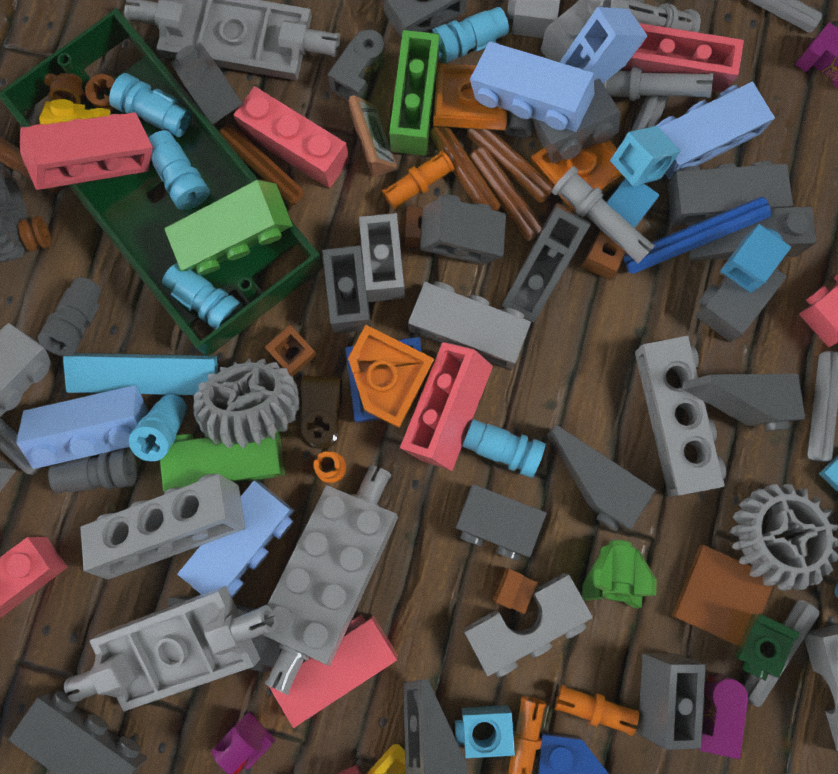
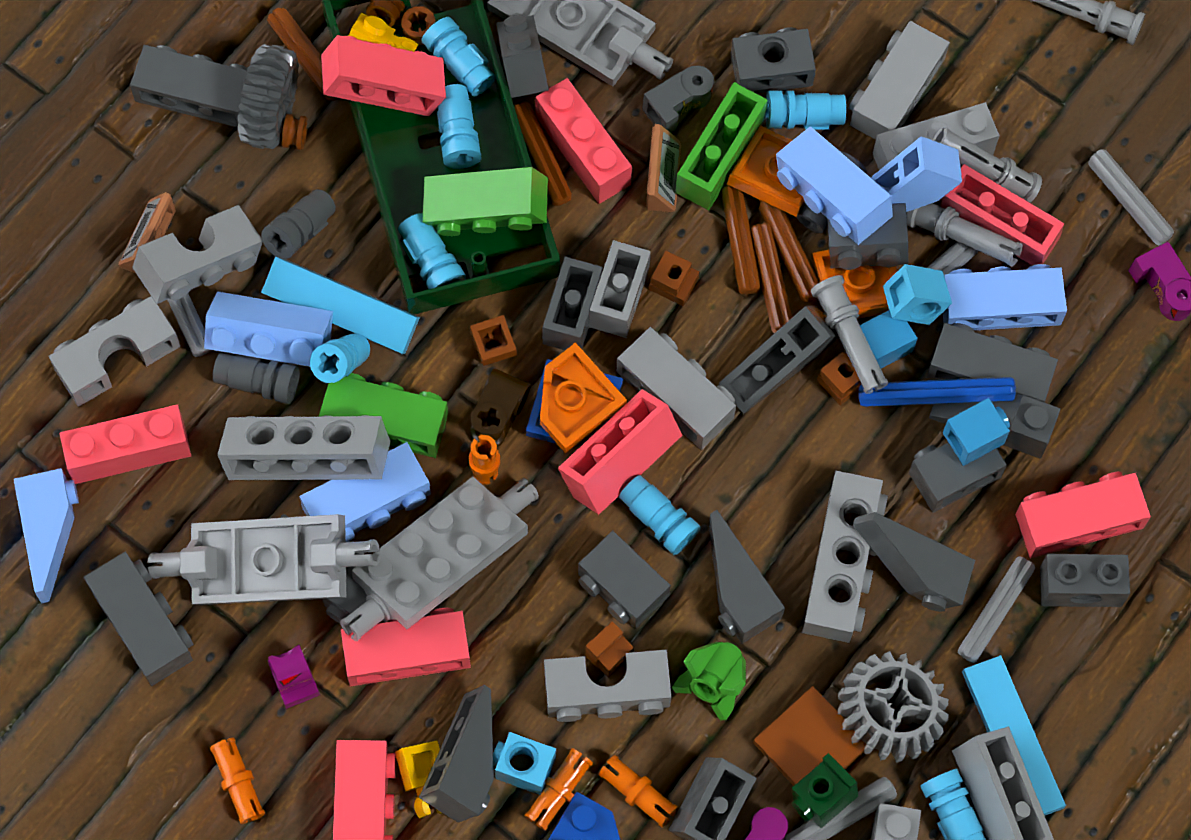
camera: 20 degrees right, 10 degrees down
light grey gear [193,358,299,449] -> none
orange pin [382,150,454,210] -> none
dark grey brick [420,195,506,265] -> none

